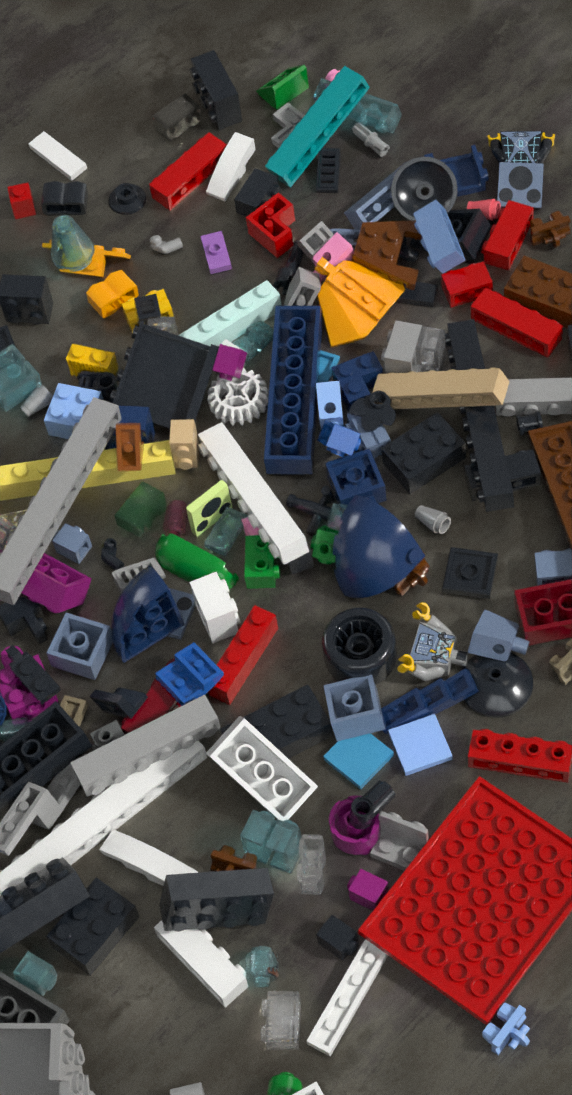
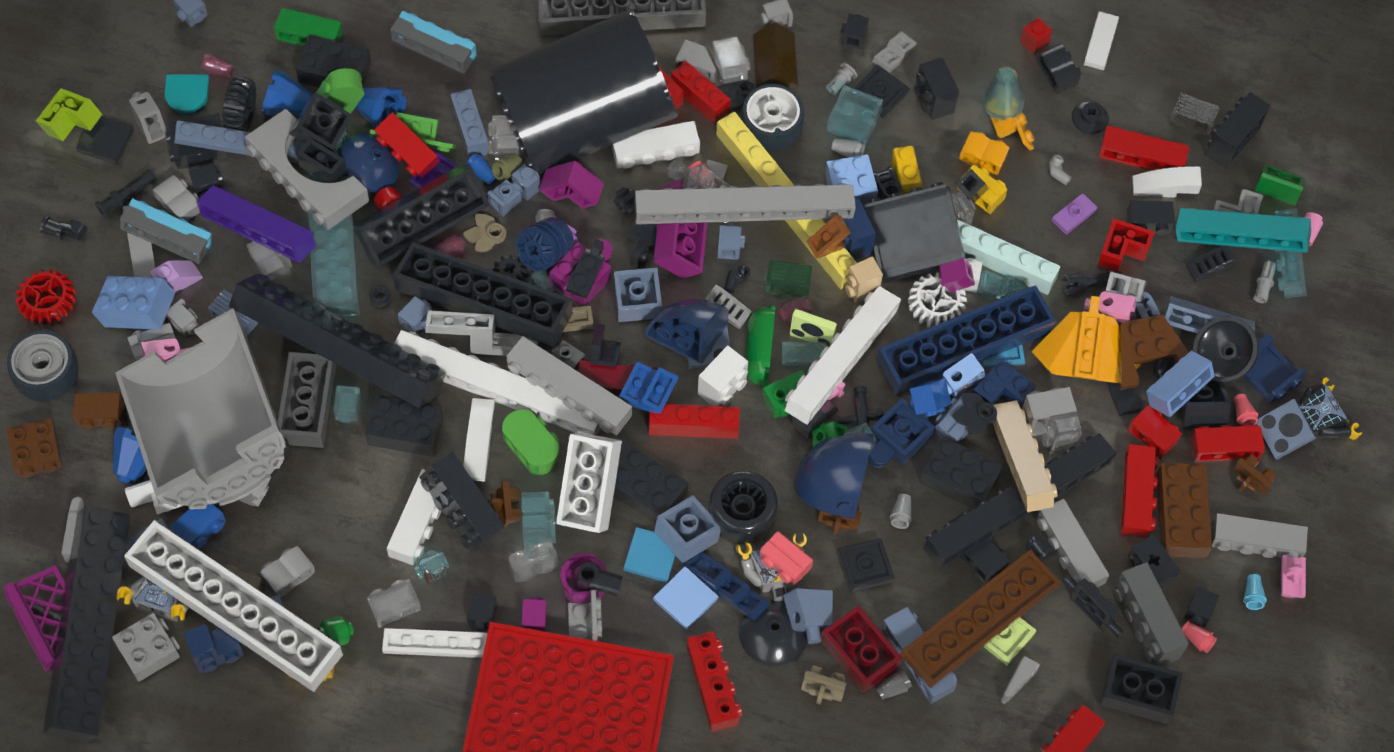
camera: 50 degrees right, 5 degrees up
light grey slope [283,267,321,306] -> none
none -> bright green brick [502,409,560,475]
none -> coral brick [759,531,813,586]

